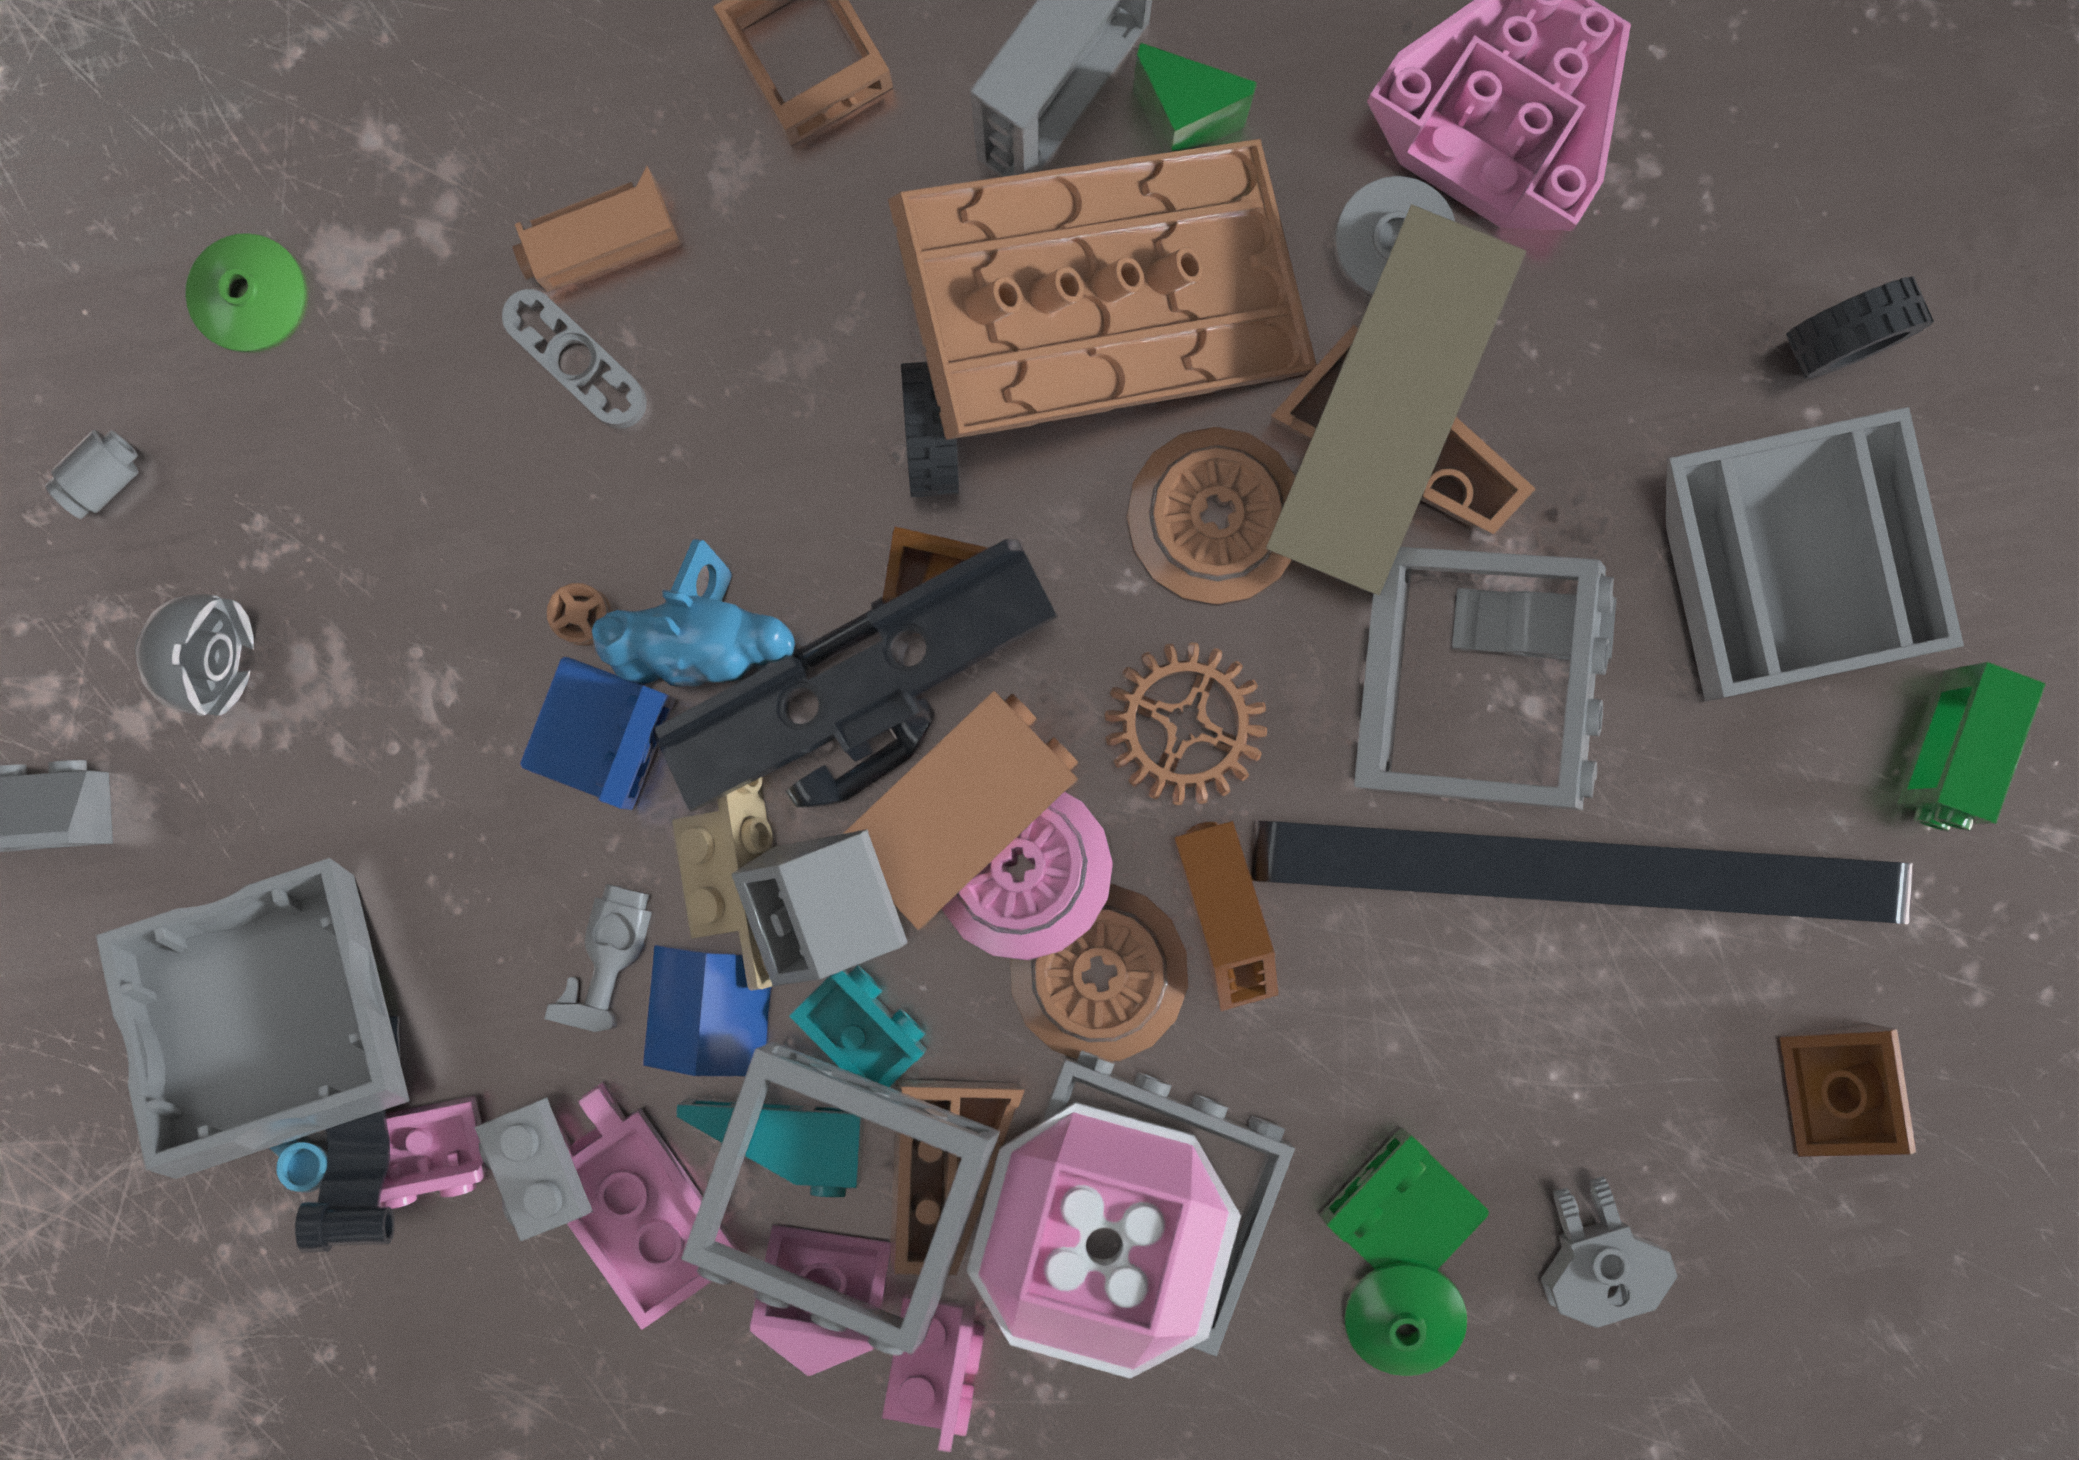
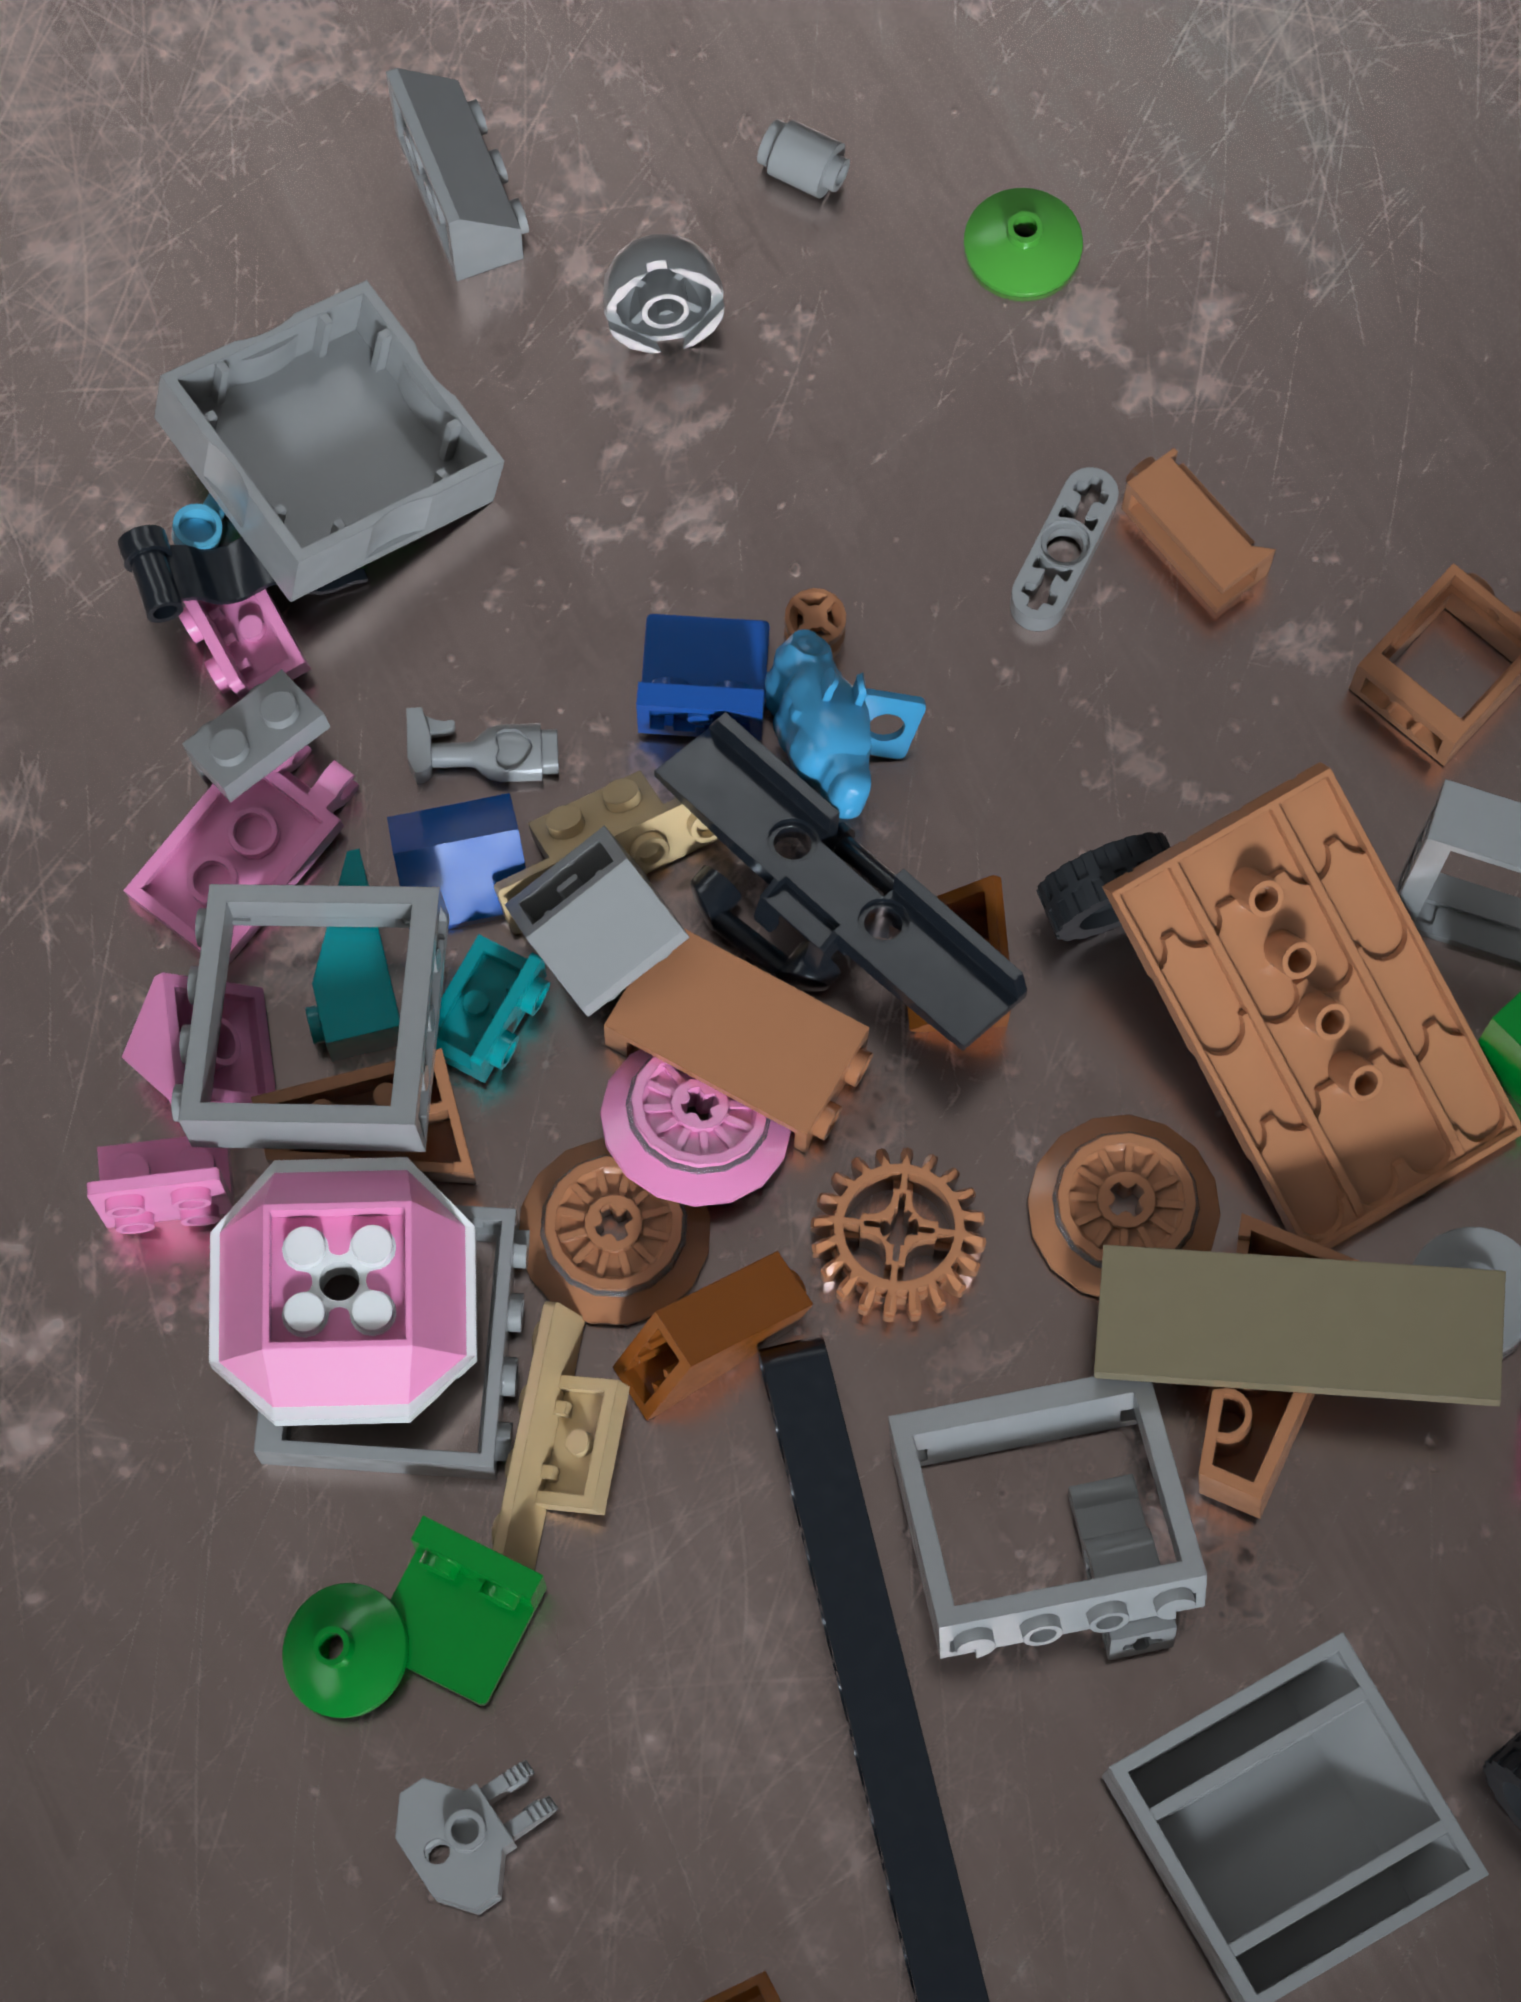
camera: 70 degrees right, 15 degrees down
none -> tan bracket [492,1301,630,1570]

